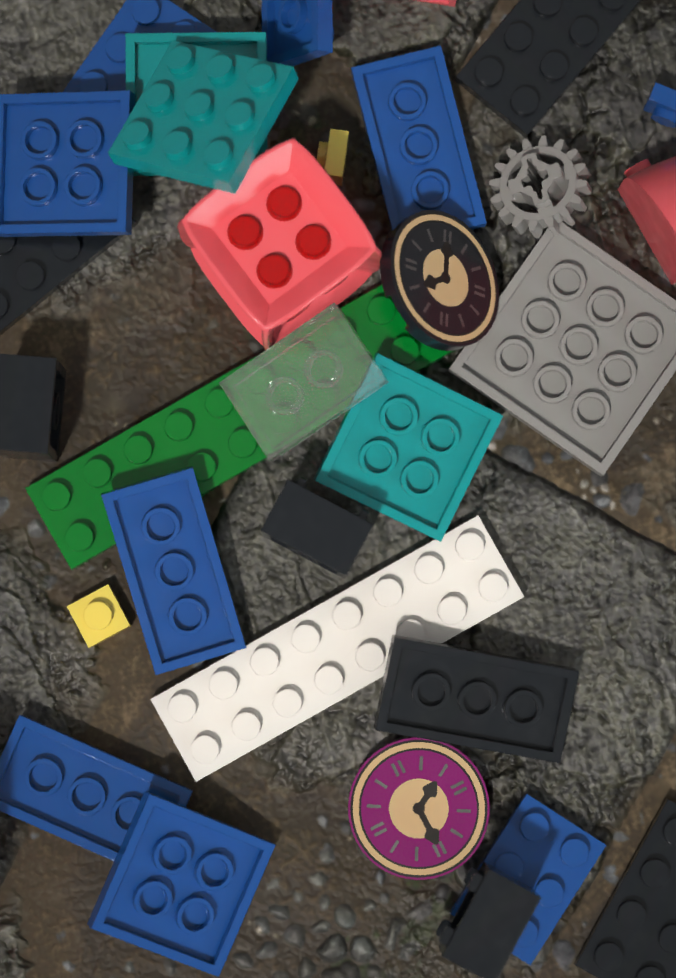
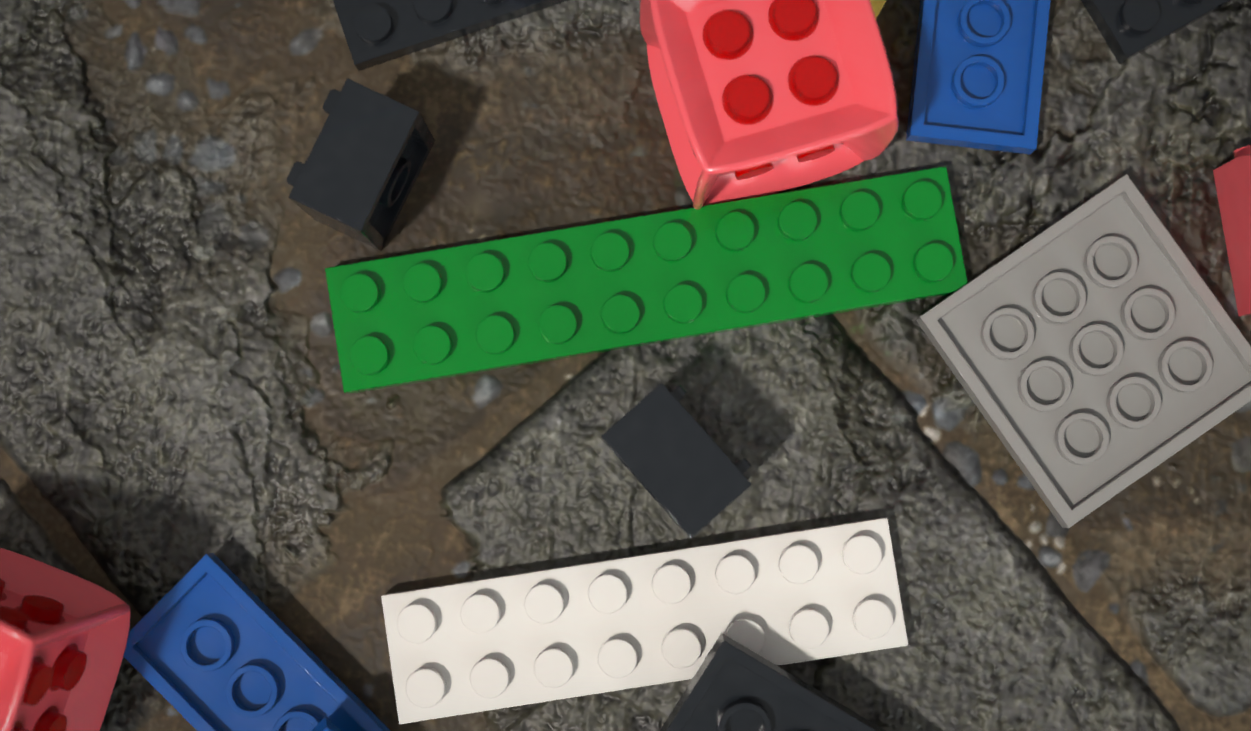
camera: 25 degrees right, 0 degrees up
light yellow plate [67,584,131,648] -> none
blue plate [101,466,246,675] -> none
clear tile [219,302,389,462] -> none
teal plate [314,353,503,542] -> none
tile [380,210,499,351] -> none
light grey gear [489,136,592,238] -> none

